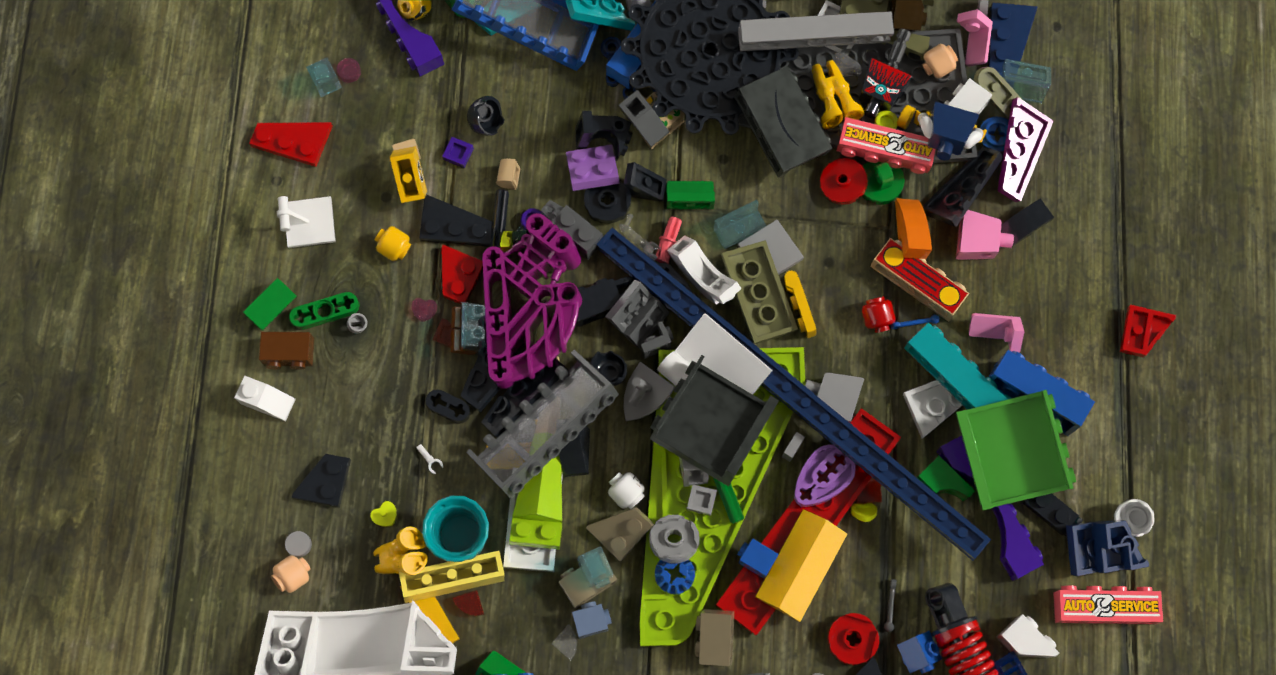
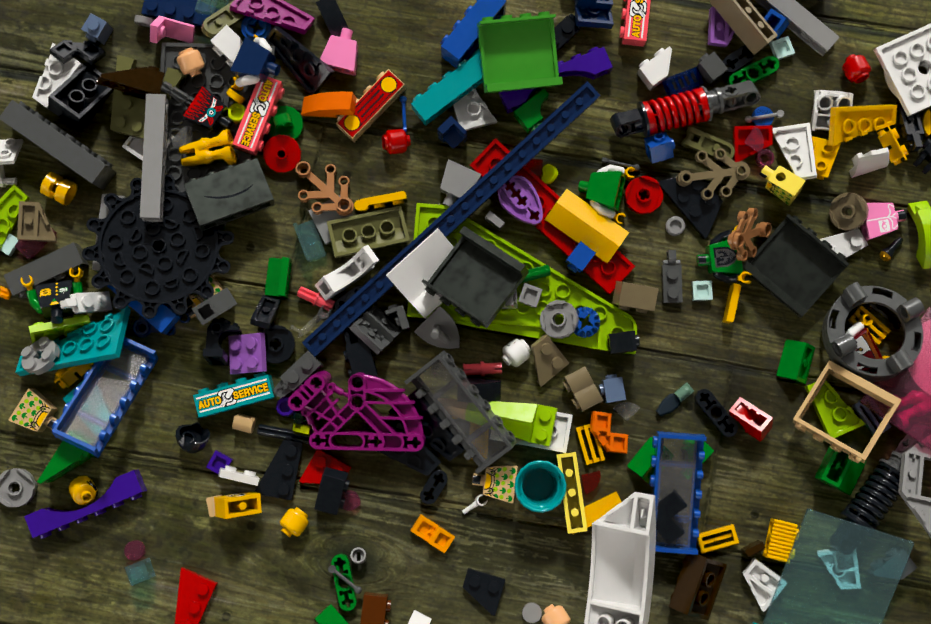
camera: 85 degrees left, 10 degrees up
white plate [277,196,336,248] -> none
neon yellow piece [371,501,397,527] -> none
yellow piece [373,526,428,576] -> none
clear red tile [433,318,453,348] -> none
clear light blue hips [451,302,485,355] -> none
clear light blue brick [577,546,614,589] -> none
black hair [590,351,627,386] -> none
bright pink bracket [968,313,1024,353] -> none
none -> brick [193,372,277,418]
none -> white plate [218,465,260,486]
none -> medium nougat plant [295,161,354,216]
none -> black brick [314,467,350,515]
none -> dark grey hinge [328,565,362,594]
none -> light orange slope [410,514,455,553]
none -> dark blue panel [437,116,467,148]
none -> coral pin [463,361,502,377]
none -> torso [472,465,518,503]
none -> yellow tile [576,424,605,465]
none -> green torso [578,165,635,225]
none -> orange tile [590,411,628,454]
none -> black slope [607,331,640,355]

